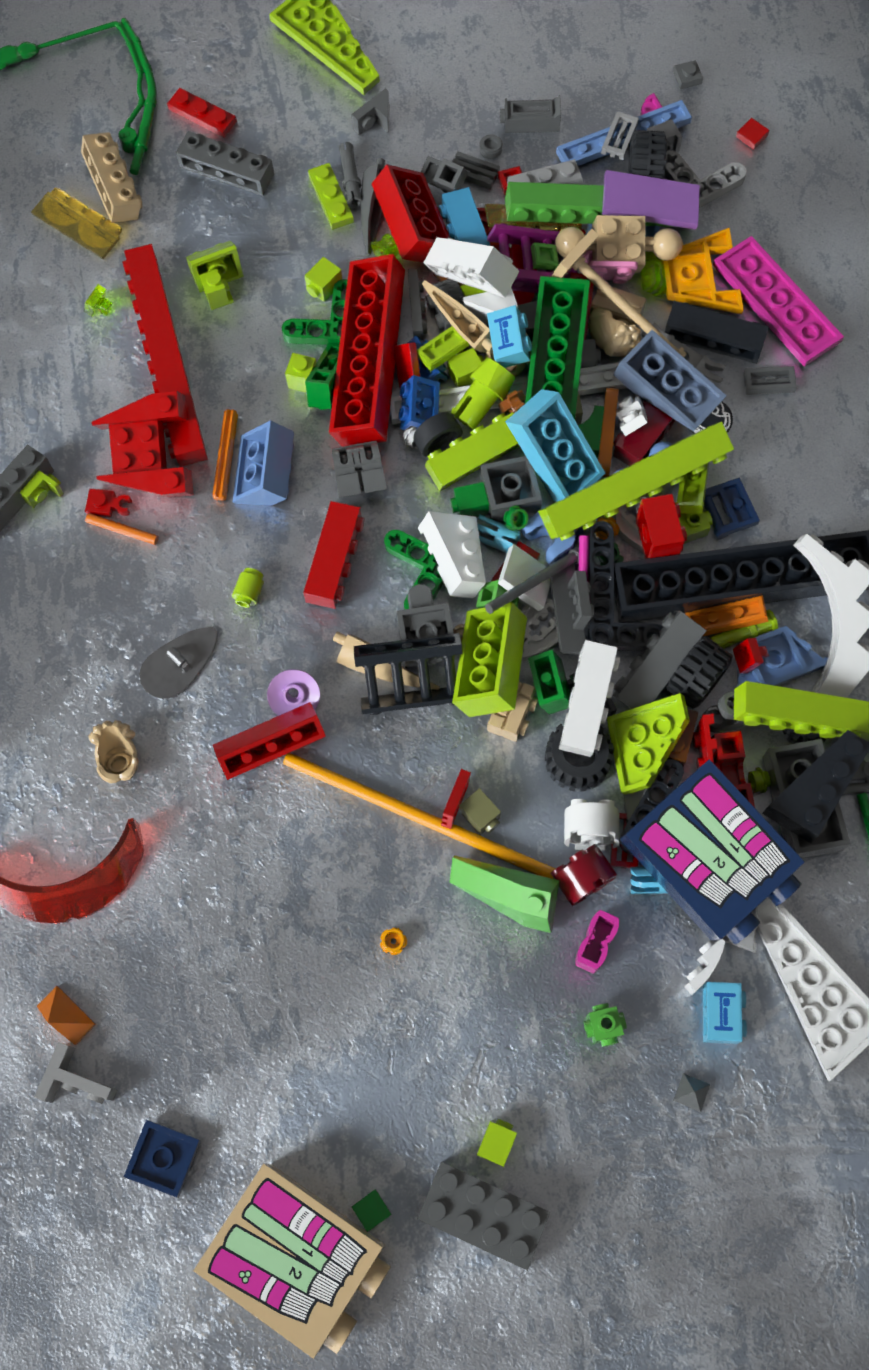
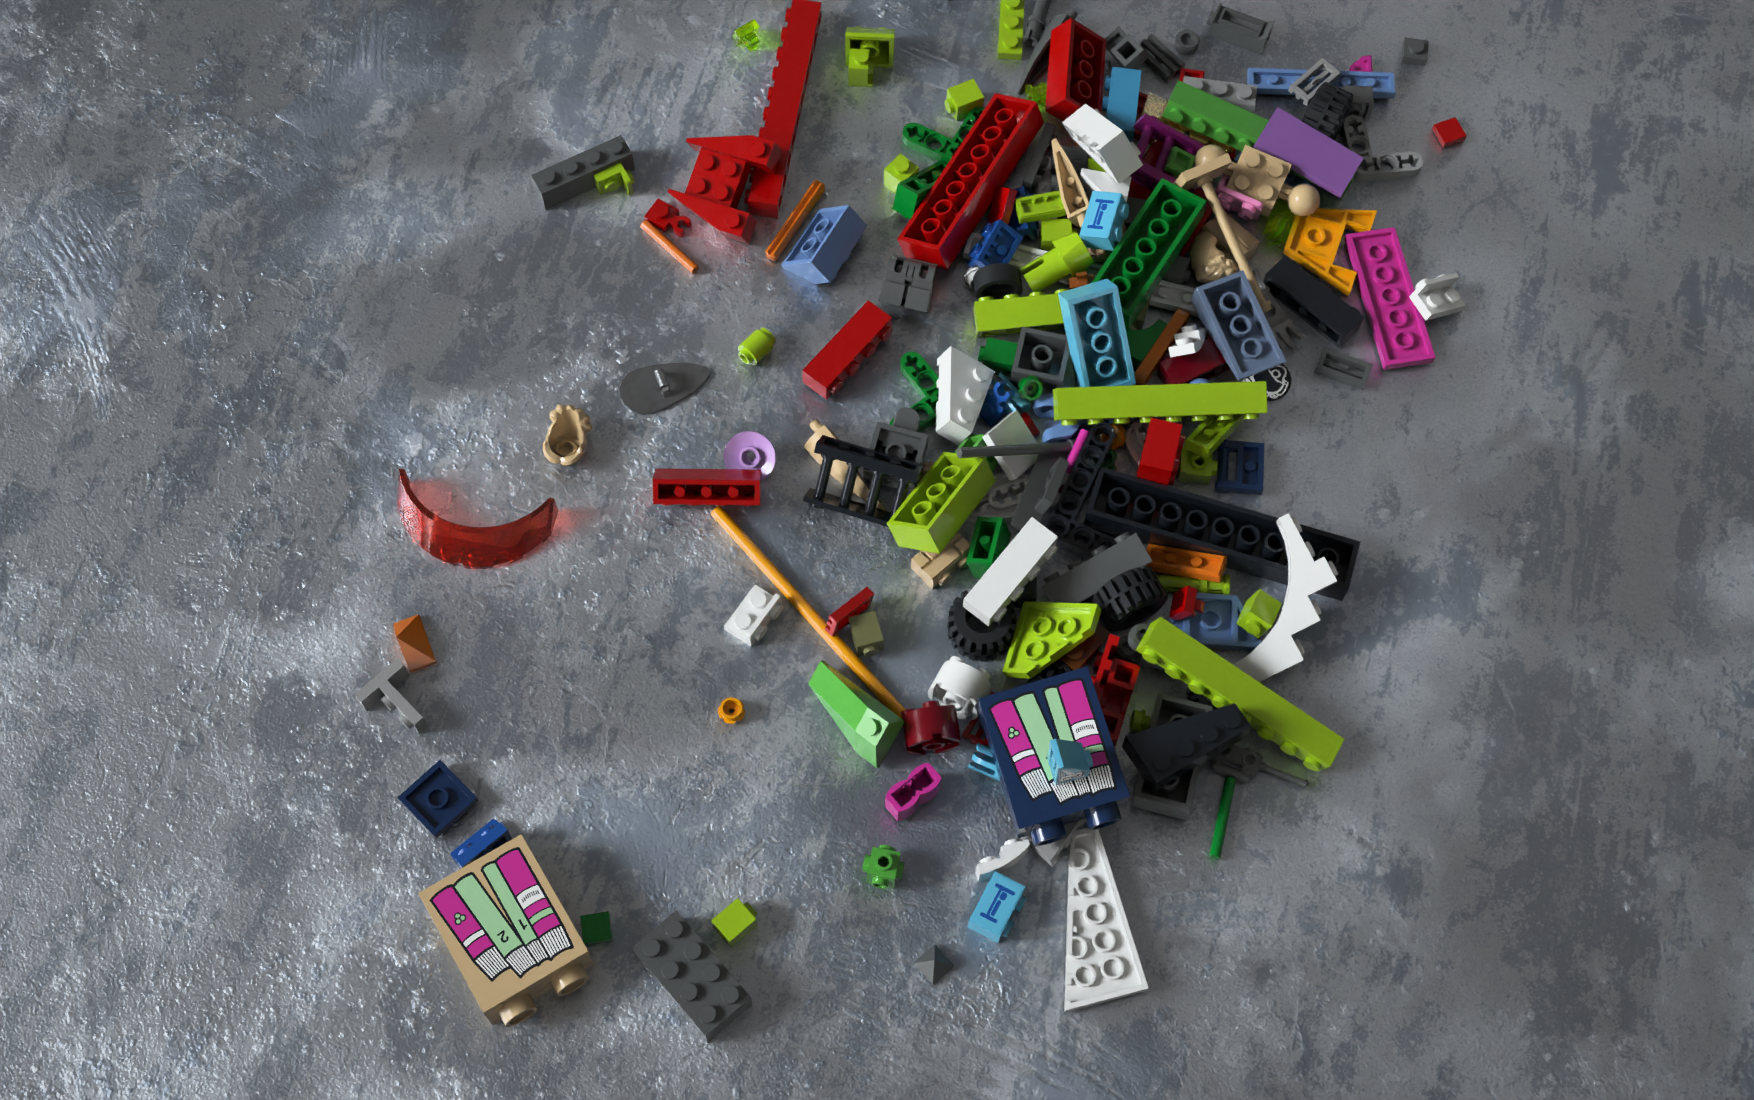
camera: 20 degrees right, 5 degrees down
none -> blue bracket [450,819,512,868]
none -> white bracket [724,584,783,646]
none -> blue plate [979,380,1015,427]
none -> medium azure slope [1047,739,1093,785]
none -> lime brick [1236,589,1282,638]
none -> white bracket [1409,273,1466,321]

